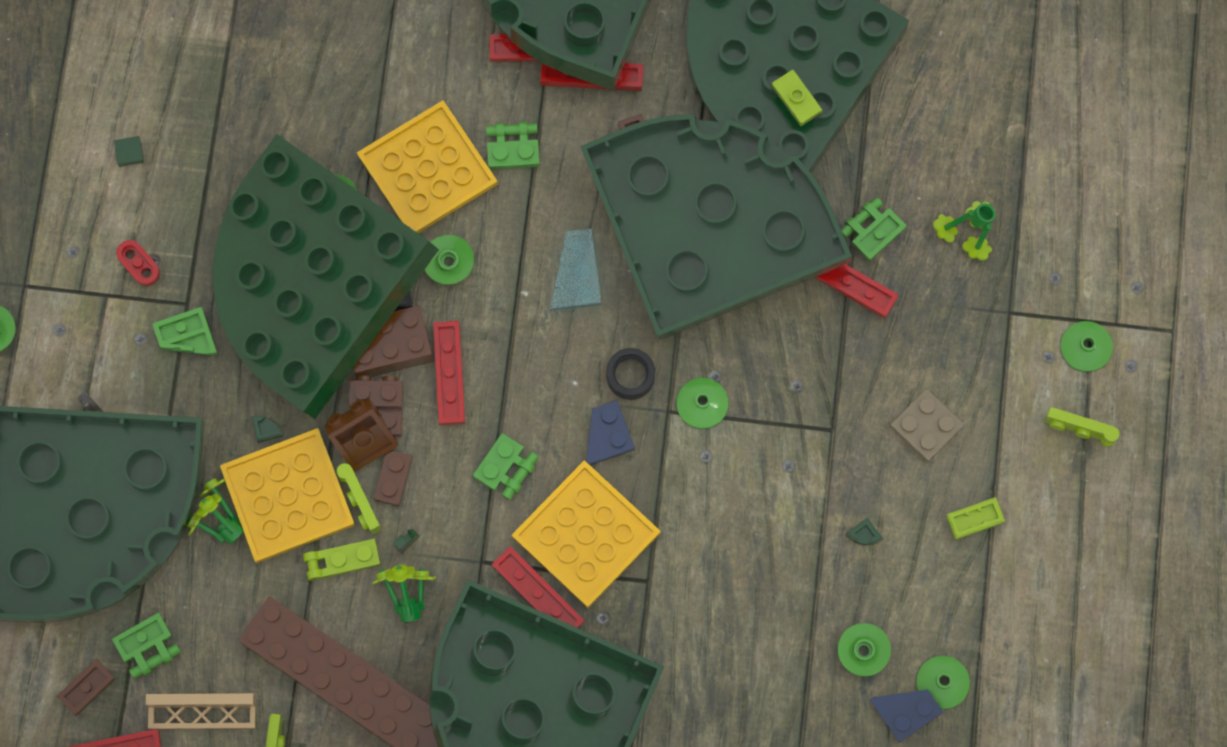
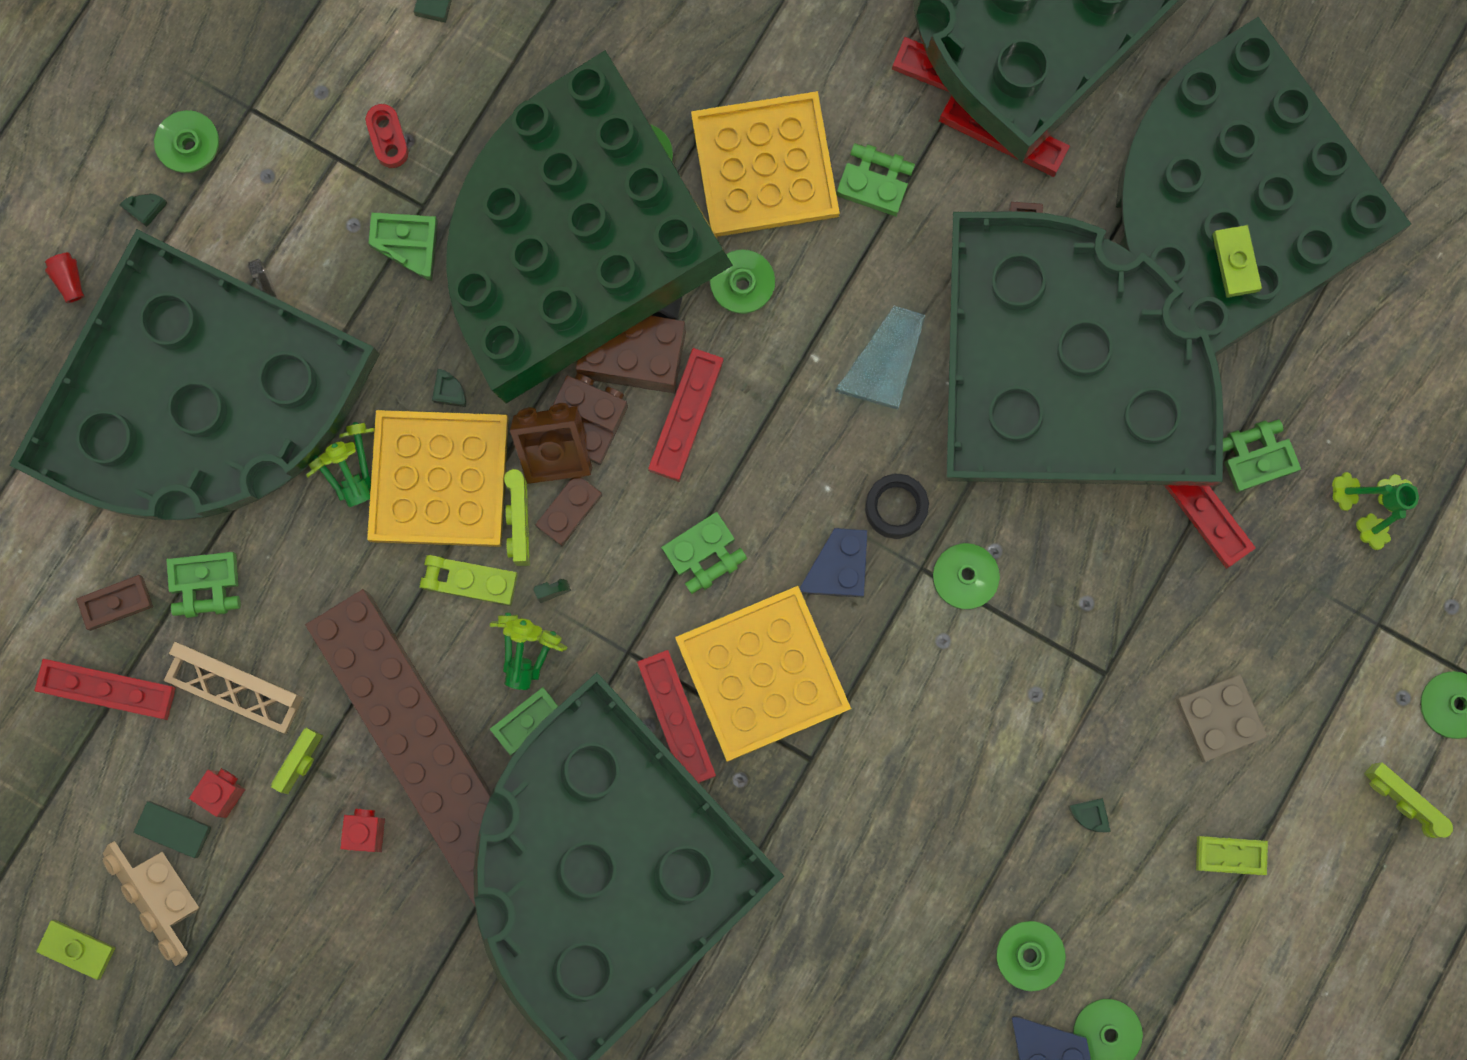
camera: 25 degrees right, 5 degrees up
none -> bright green plate [490,687,558,756]

